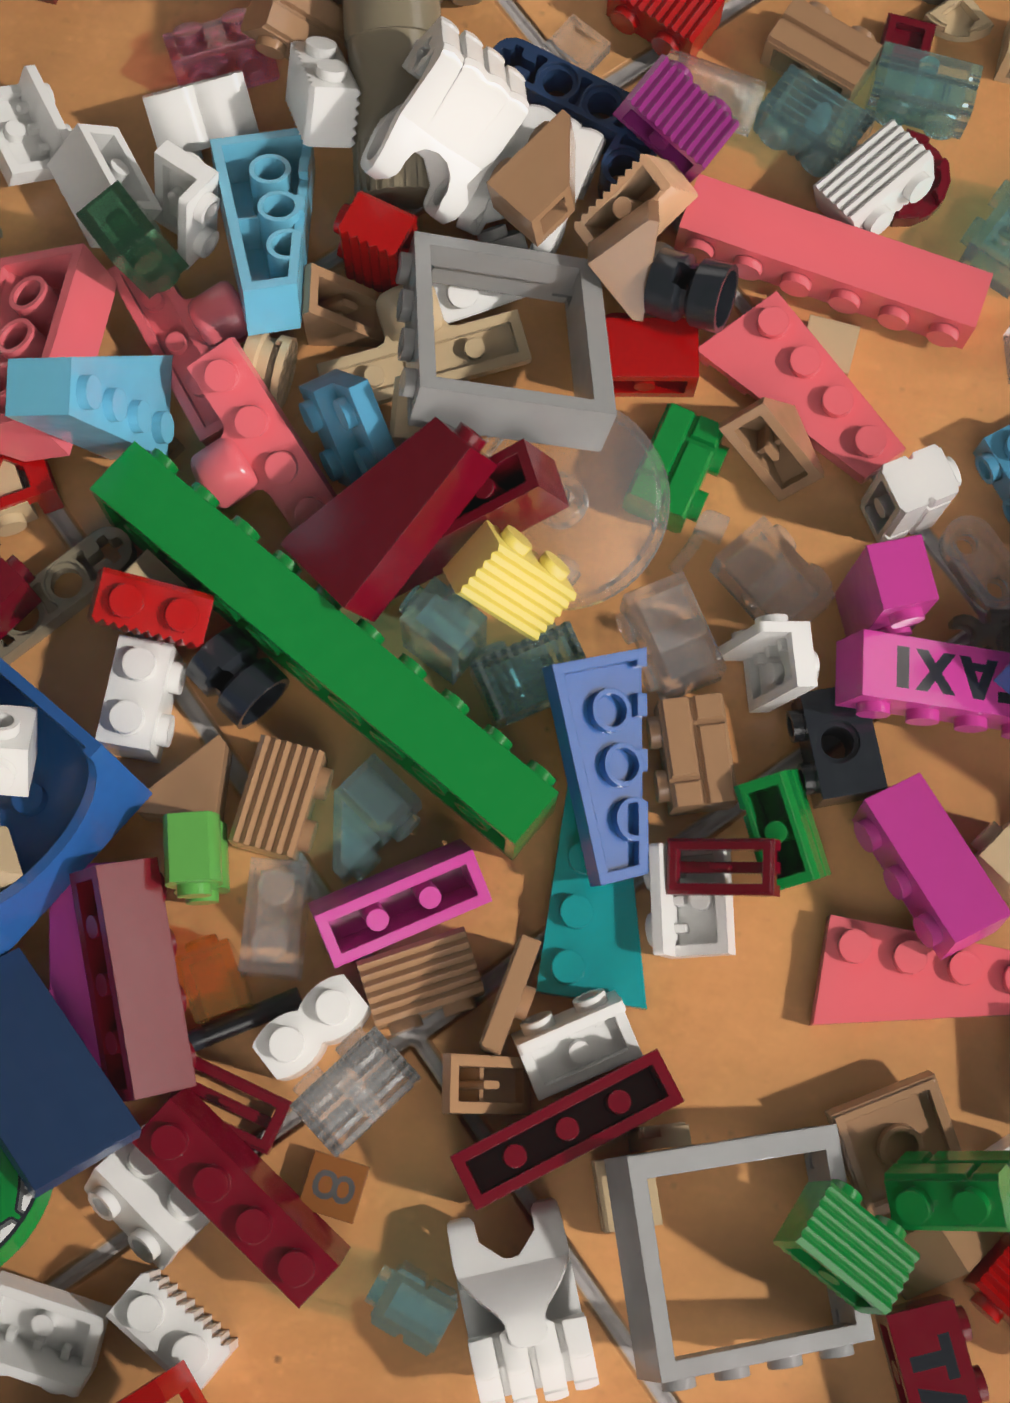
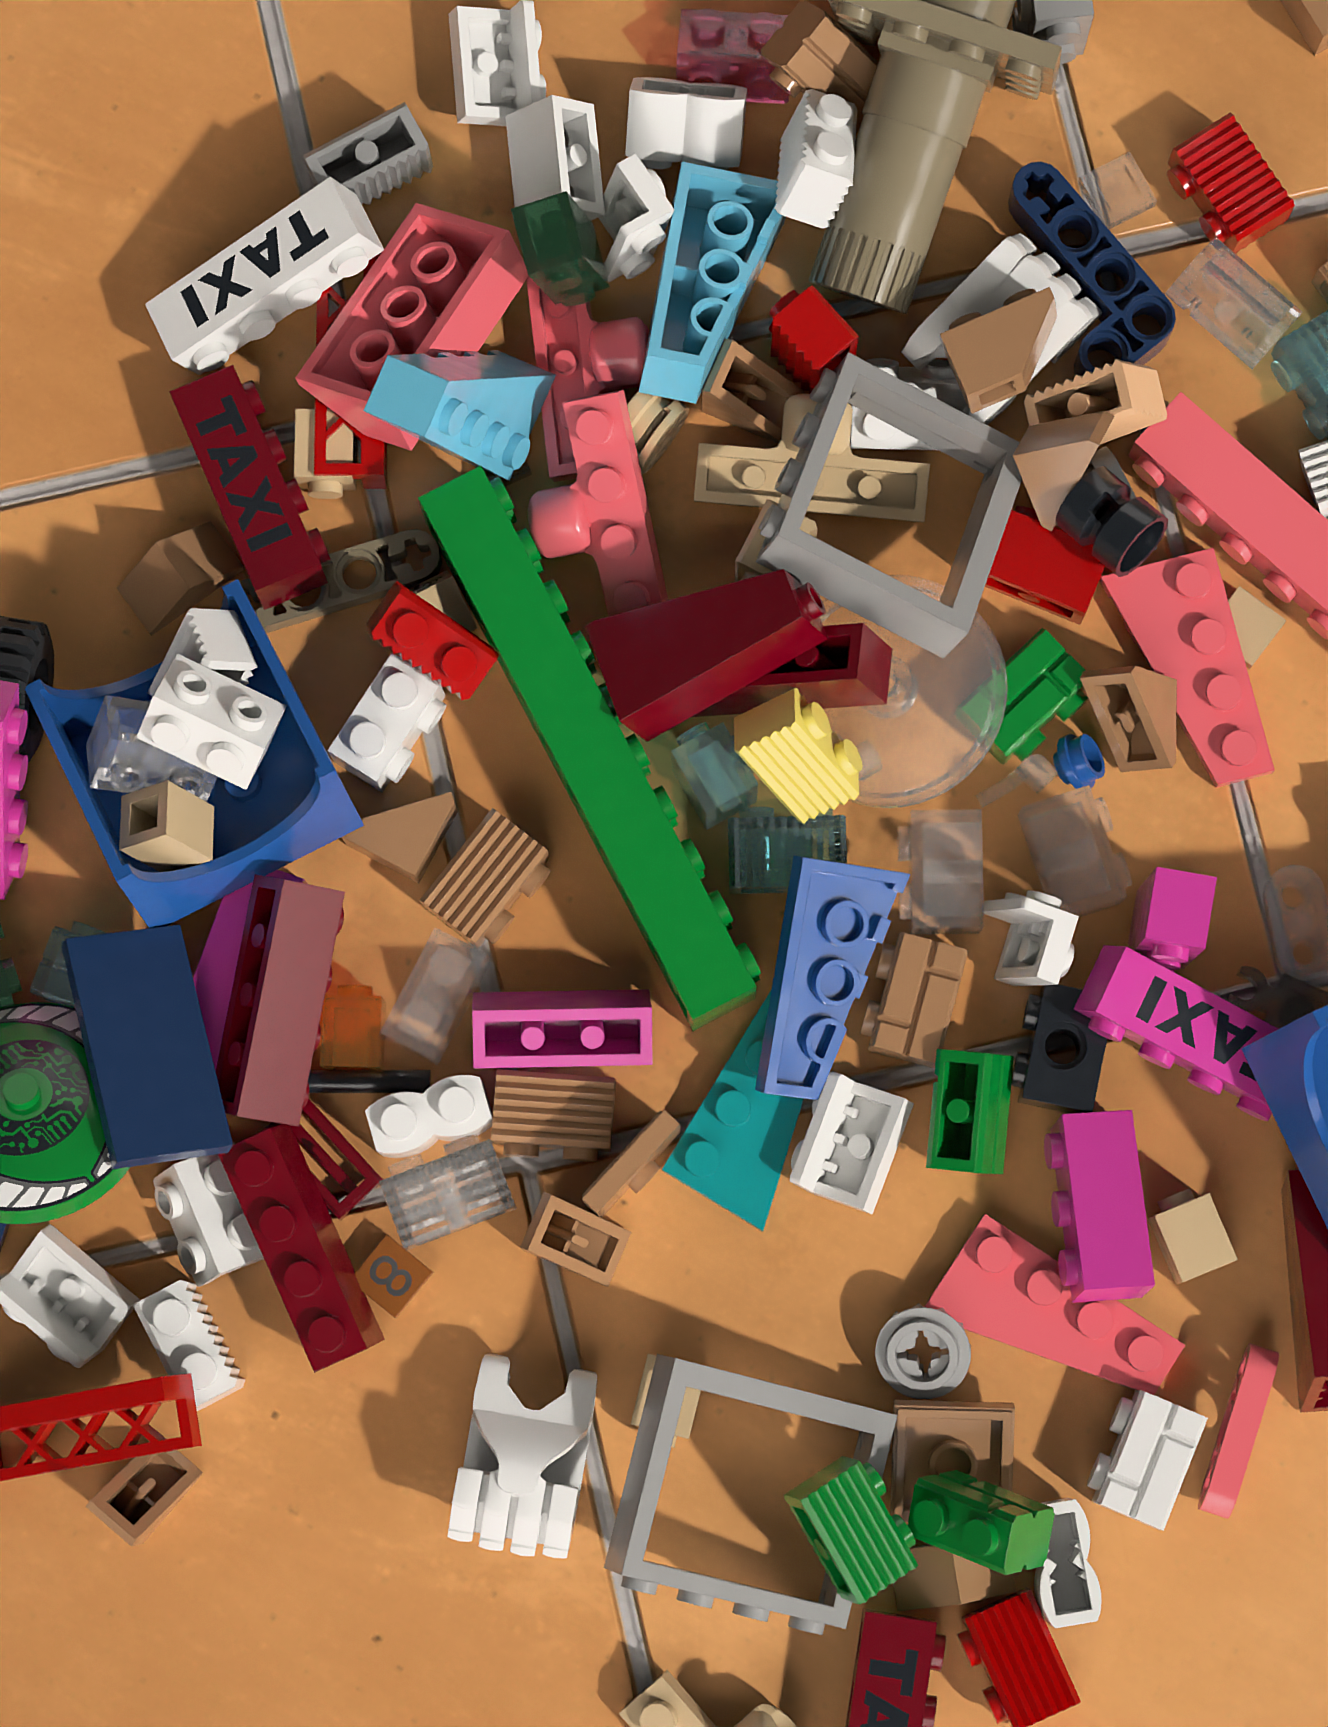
camera: 30 degrees right, 5 degrees up
bright green brick [162,811,230,905] -> none
black wheel [185,626,290,729] -> none
dark azure plate [298,369,396,487] -> none
clear light blue slope [332,753,422,885] -> none
white piece [360,16,529,224] -> none
clear light blue brick [364,1260,459,1356] -> none
dark red brick [450,1049,684,1211] -> none
white bracket [511,988,643,1101] -> none
magenta brick [613,54,740,183] -> none
tan tile [627,1122,692,1152] -> none
dark red tile [666,838,781,897] -> none
white brick [860,444,962,543] -> none
none -> light grey gear [875,1303,971,1399]
none -> blue plate [1053,734,1105,791]

